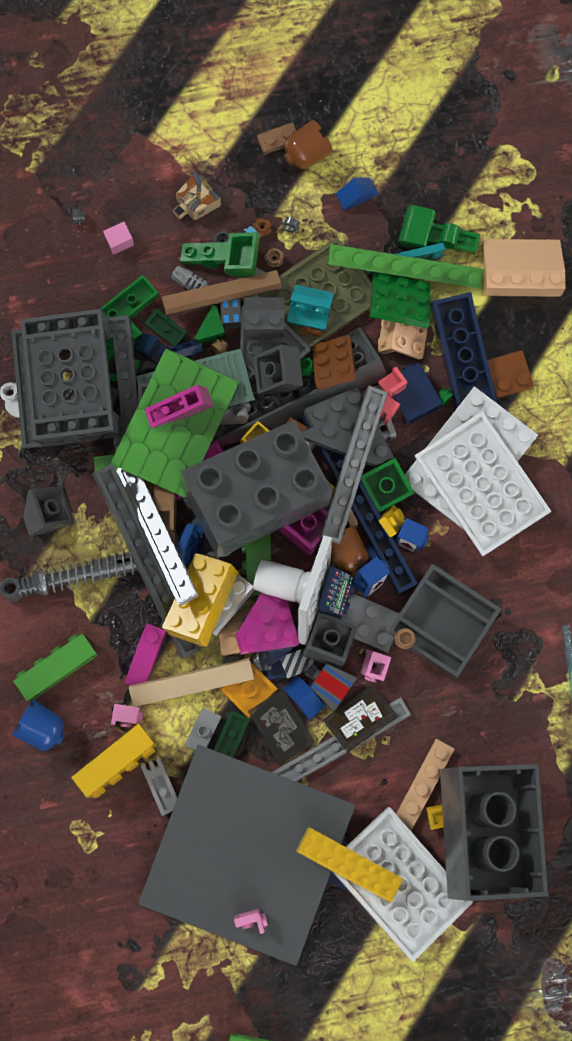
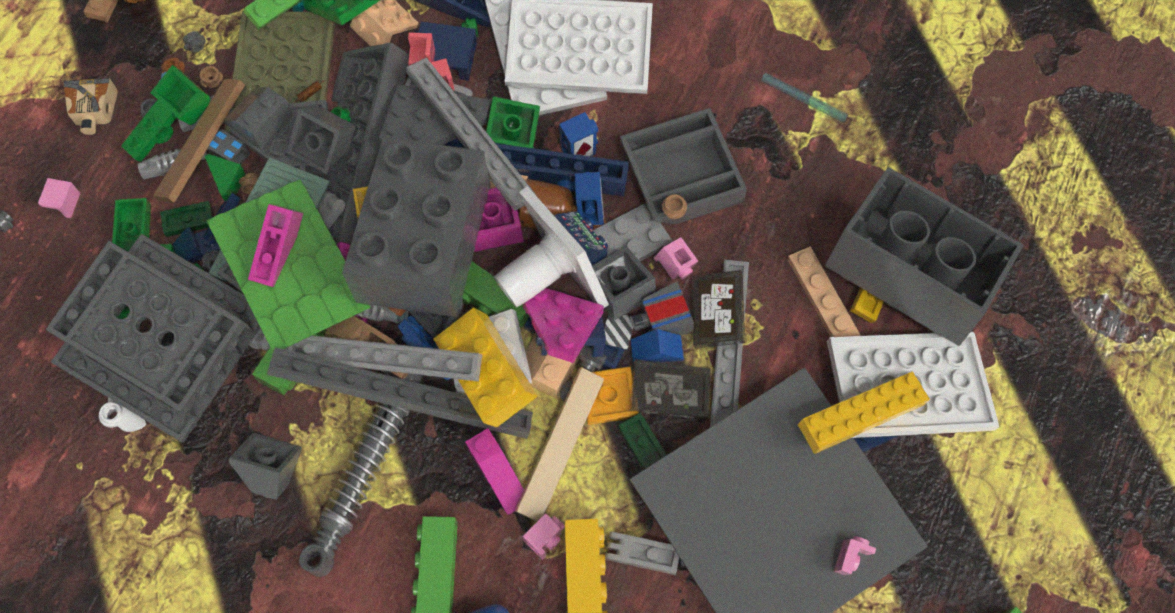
camera: 50 degrees left, 10 degrees down
light grey plate [185,708,221,751] -> none
teal bracket [287,285,333,331] -> none
dark orange plate [312,335,357,391] -> none
yellow plate [379,505,405,537] -> none

